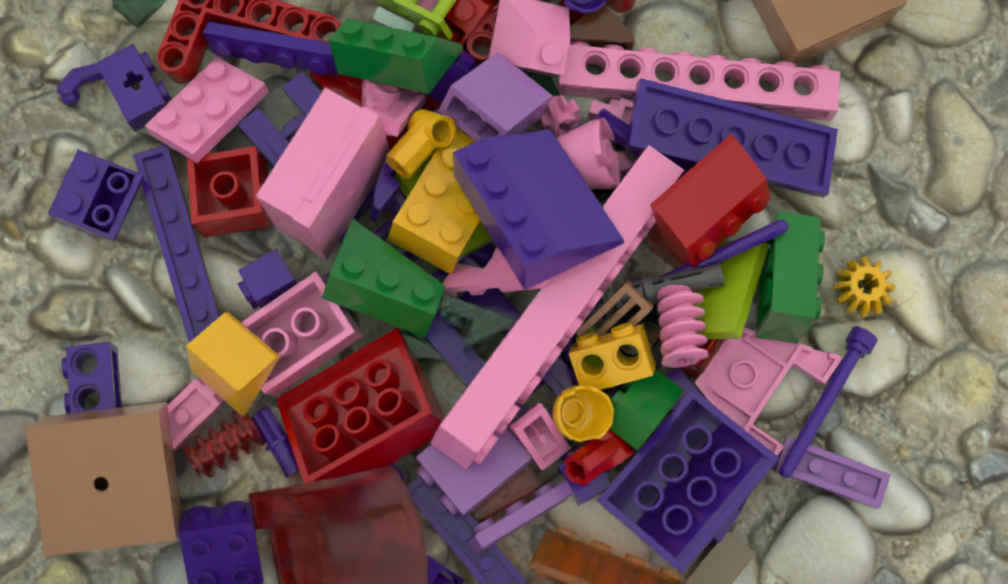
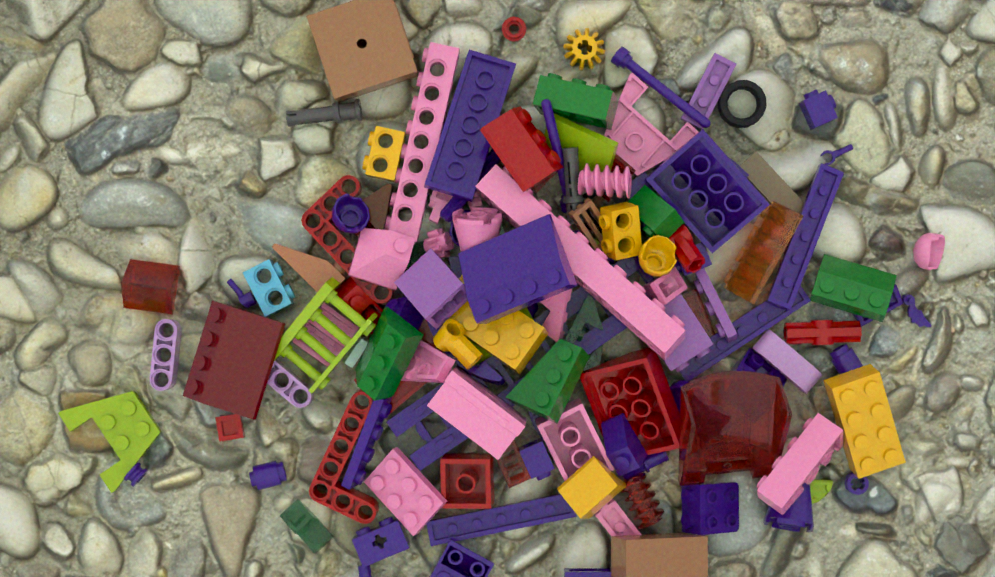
camera: 80 degrees left, 10 degrees up
none -> yellow brick [362,126,406,183]
none -> clear red slope [496,439,531,488]
none -> red plate [502,17,526,42]
none -> dark purple slope [601,413,648,476]
none -> black tyre [718,80,767,128]

